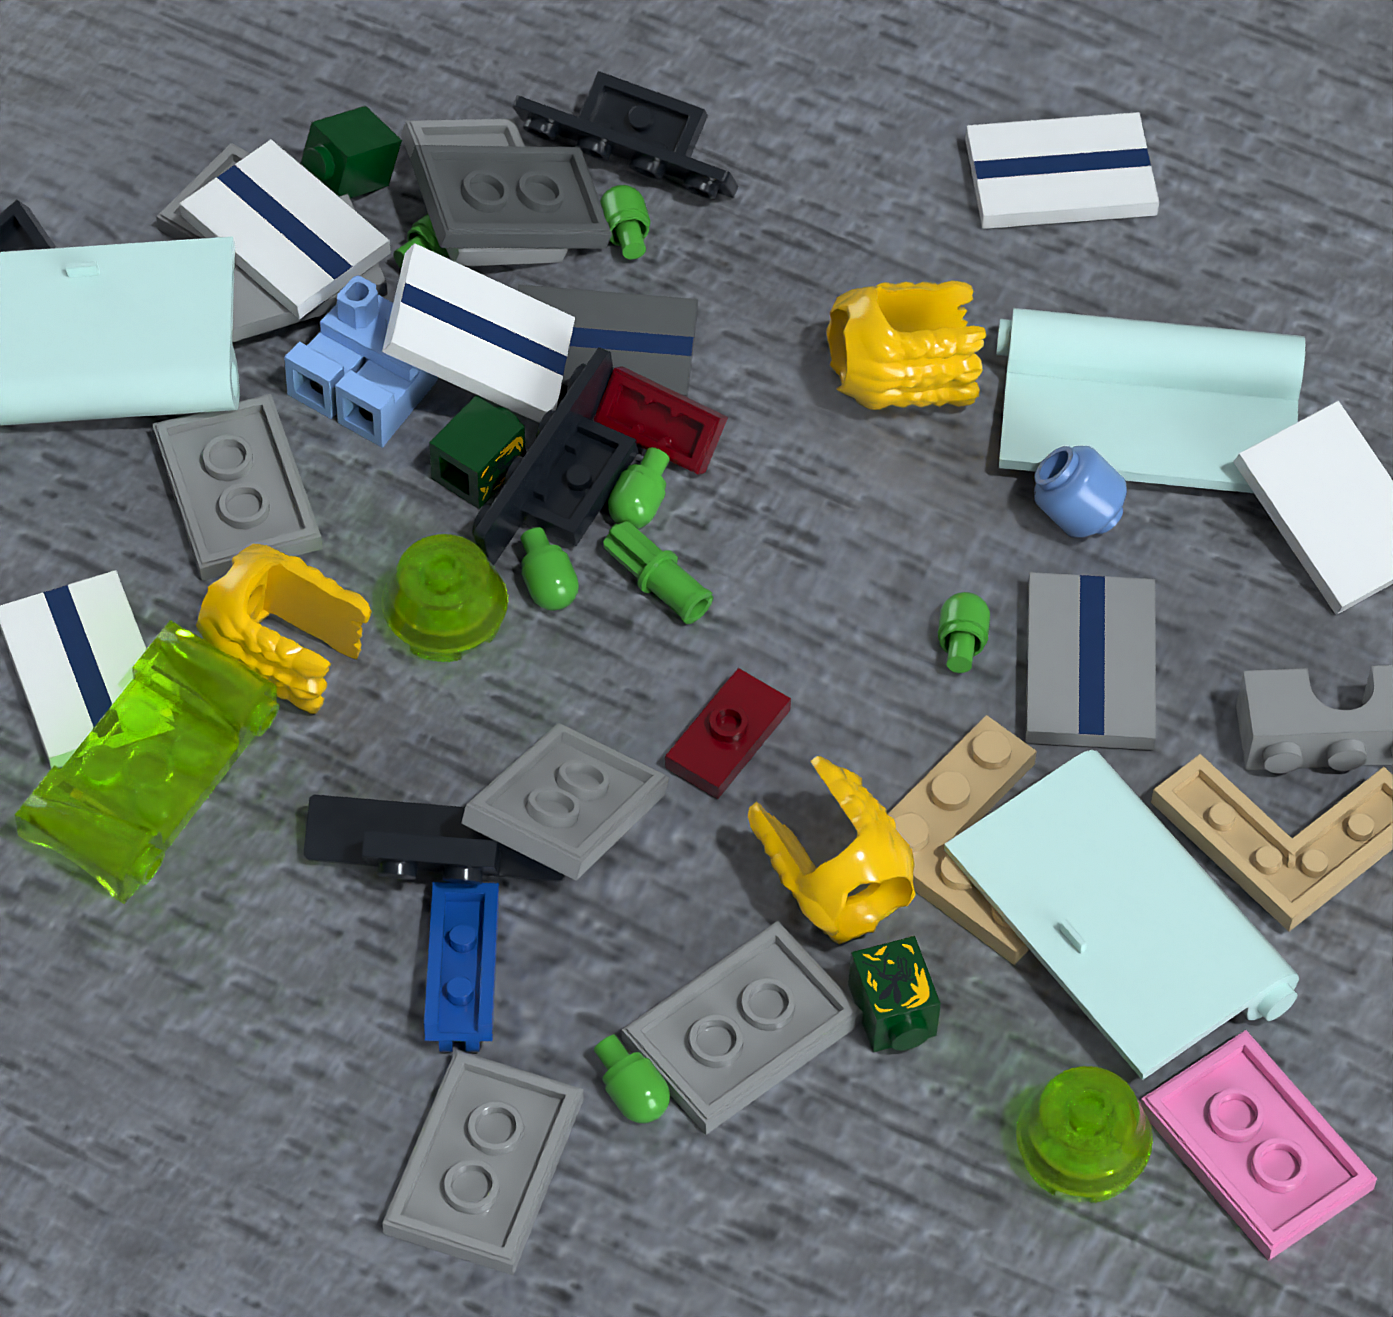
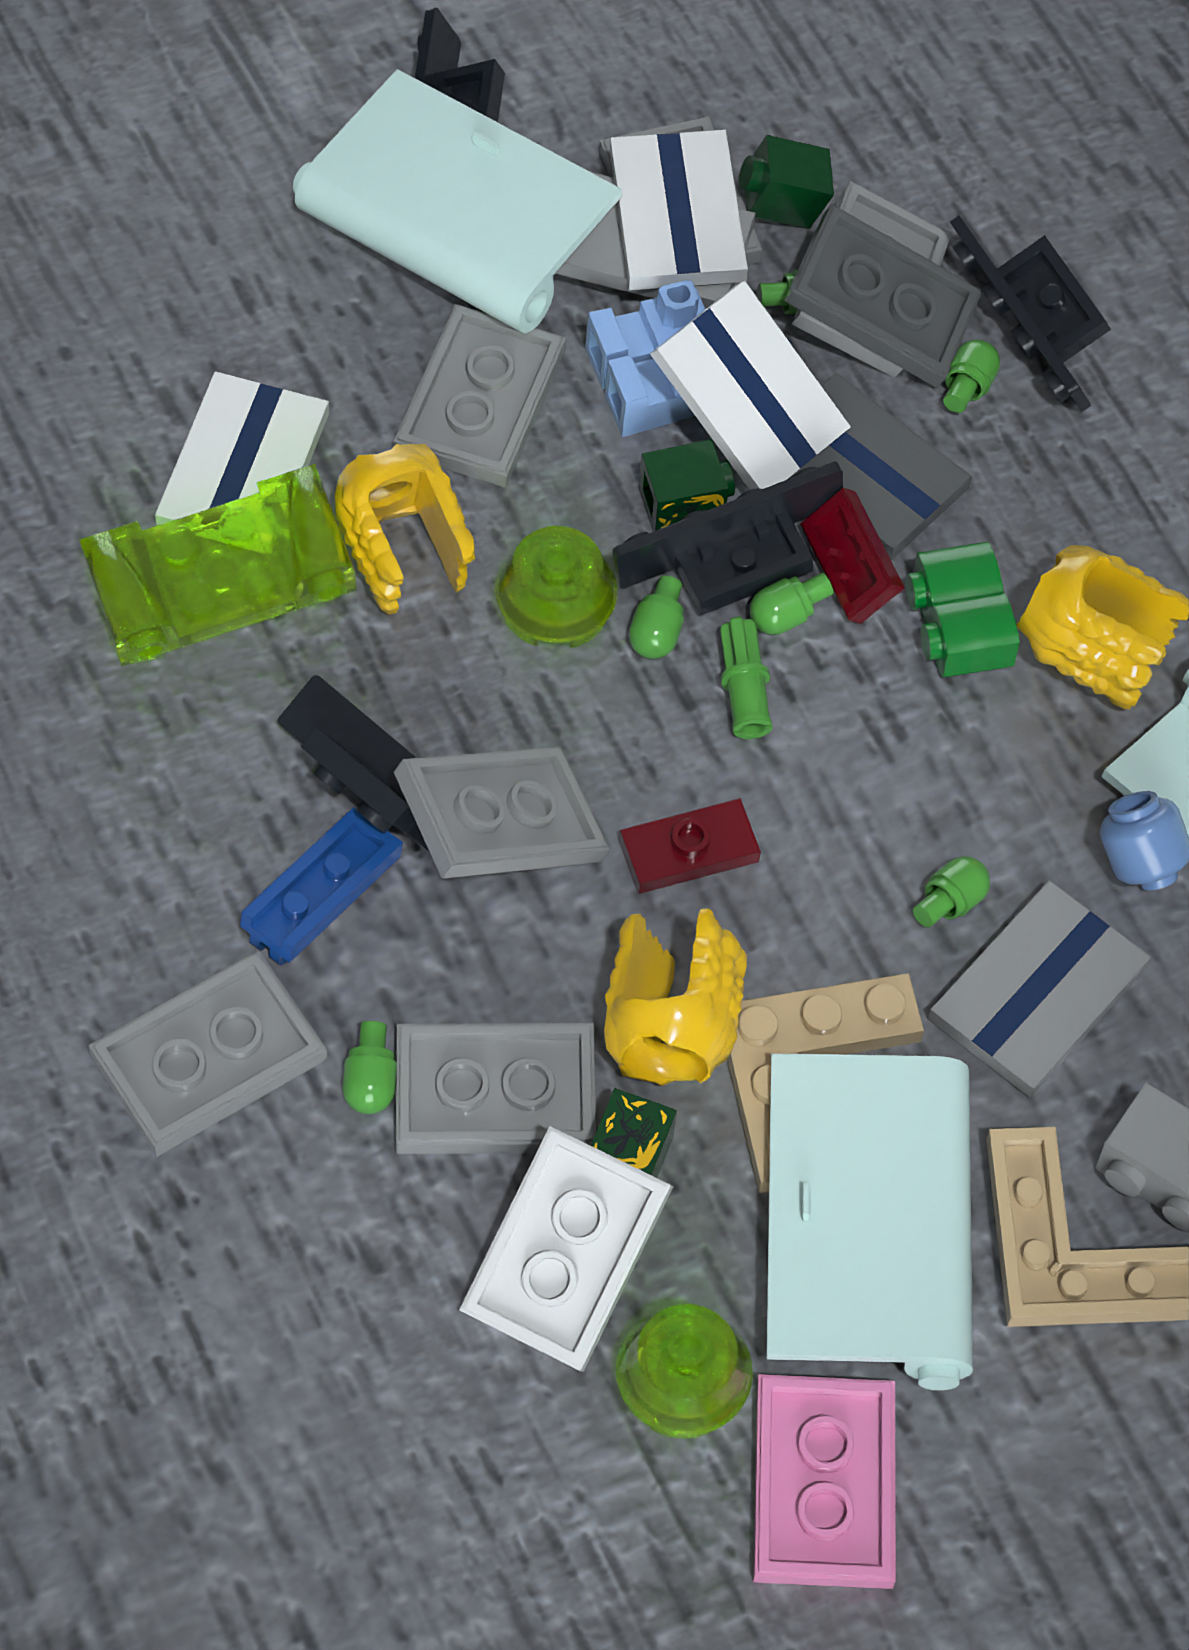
camera: 35 degrees right, 5 degrees up
none -> white tile [460,1126,673,1372]
none -> green brick [906,542,1020,678]

